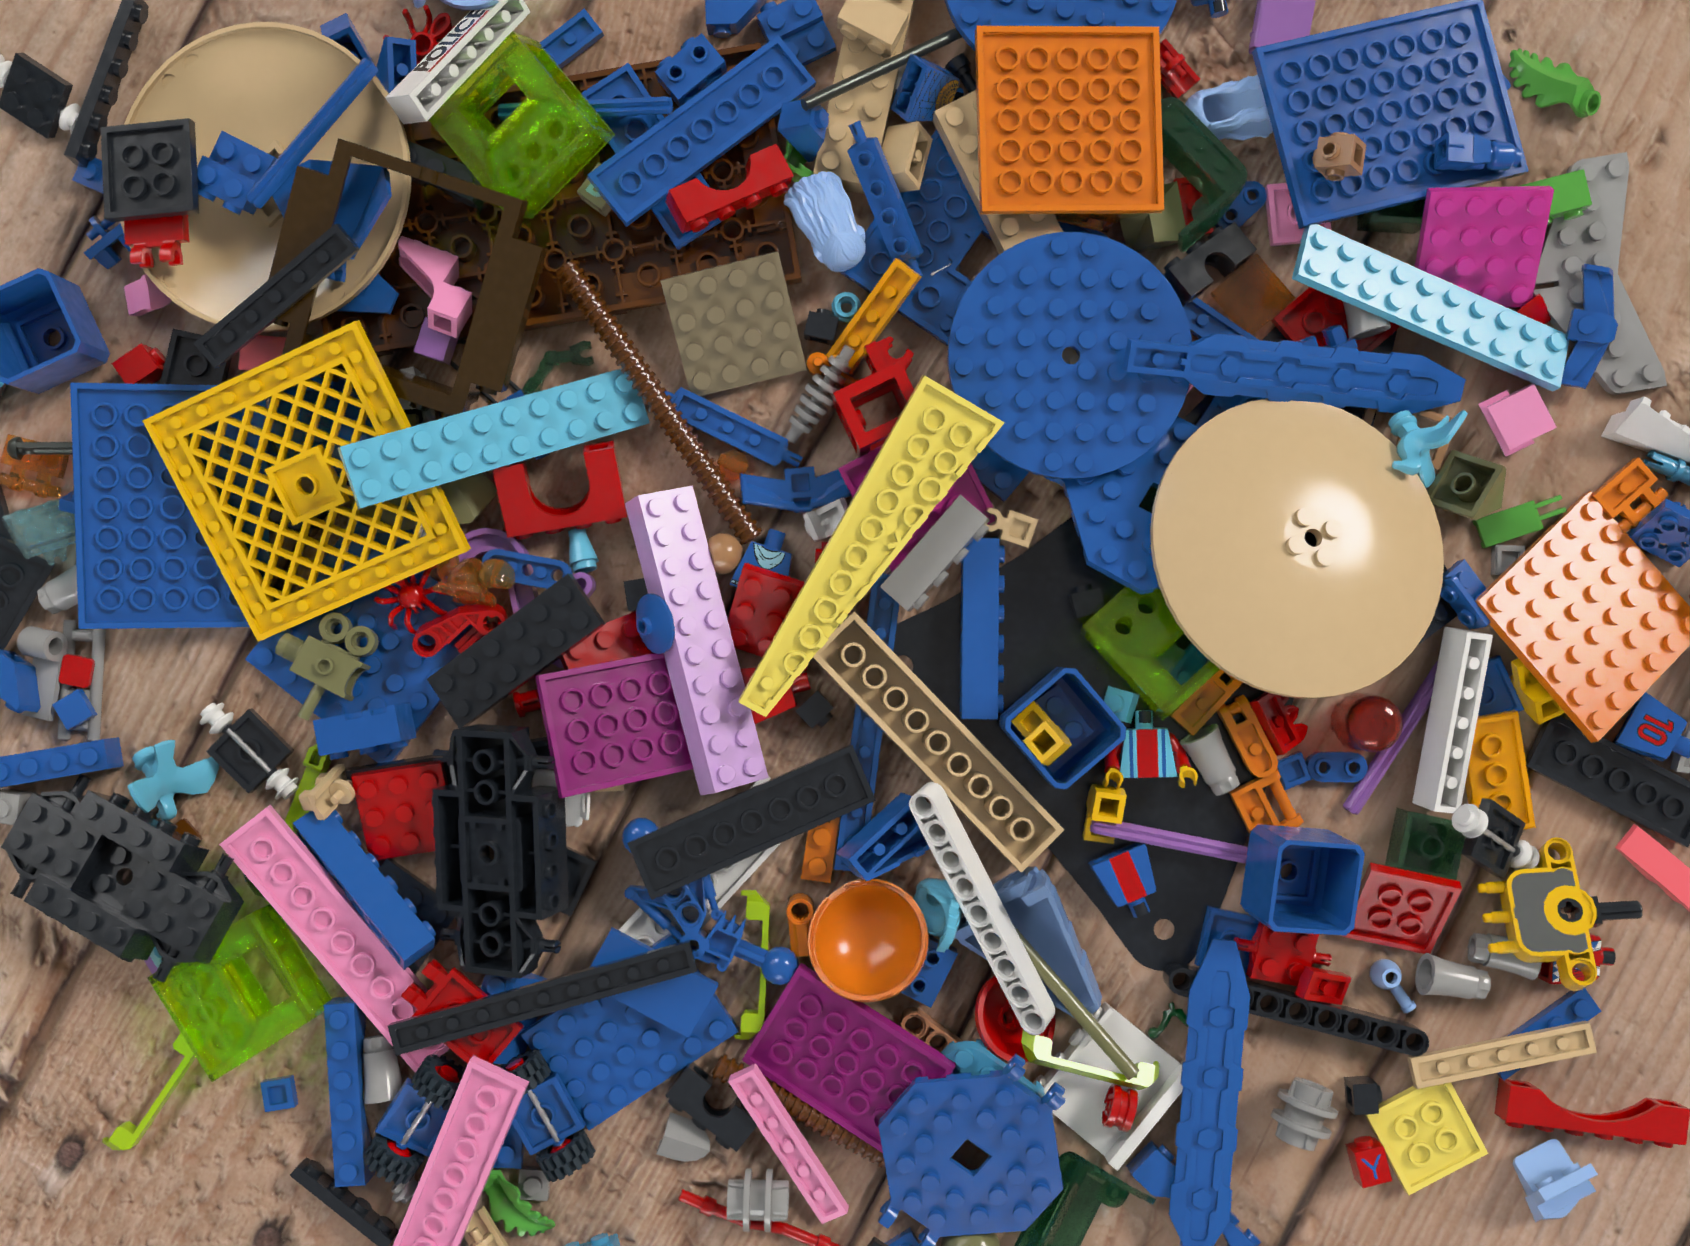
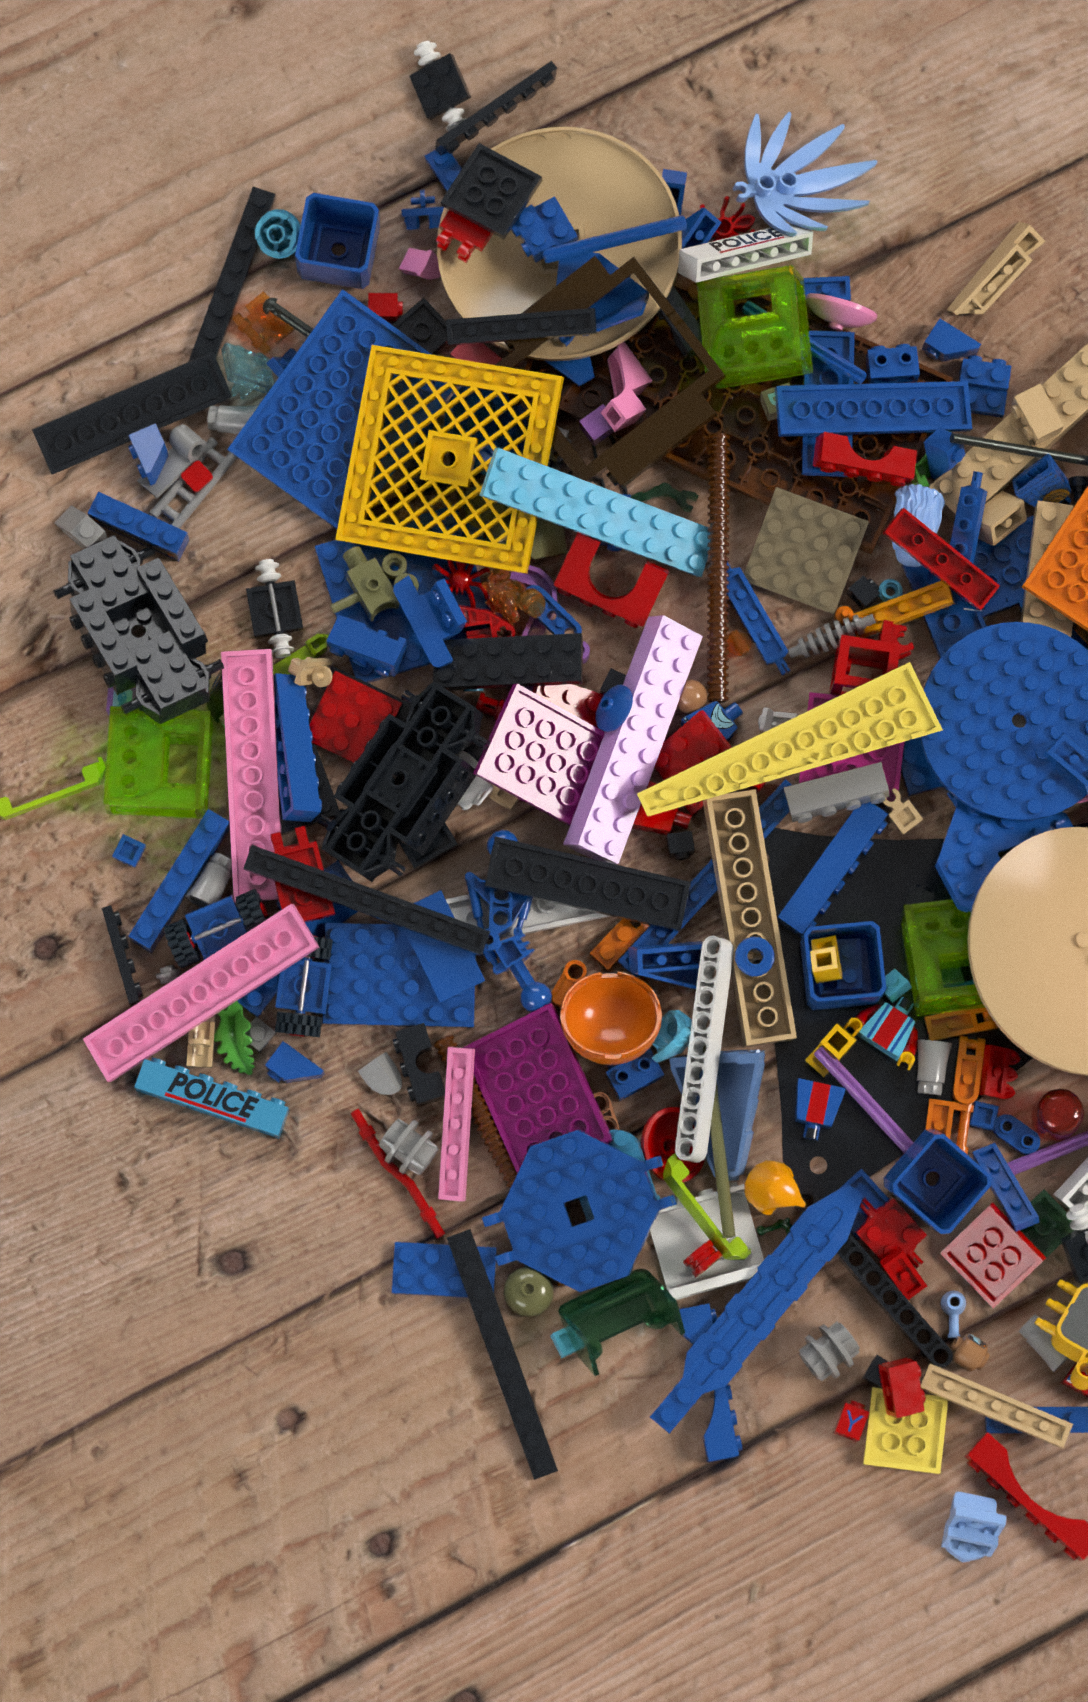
camera: 30 degrees right, 10 degrees down
blue tile [52,689,98,730] -> none
medium azure animal [127,740,219,820] -> none
medium azure cone [568,528,599,573] -> none
lime piece [734,890,770,1040] -> none
blue plate [739,466,852,513] -> none
light grey plant [1415,953,1491,999] -> none
none -> blue slope [265,1041,325,1083]
none -> blue plate [393,575,467,668]
none -> blue piece [735,937,775,976]
none -> light orange piece [745,1160,806,1215]
none -> bright pink dish [806,293,878,331]
none -> red brick [878,1358,926,1418]
none -> red piece [882,508,1000,610]
none -> medium nougat head [950,1334,990,1372]
none -> blue plate [972,1143,1039,1232]

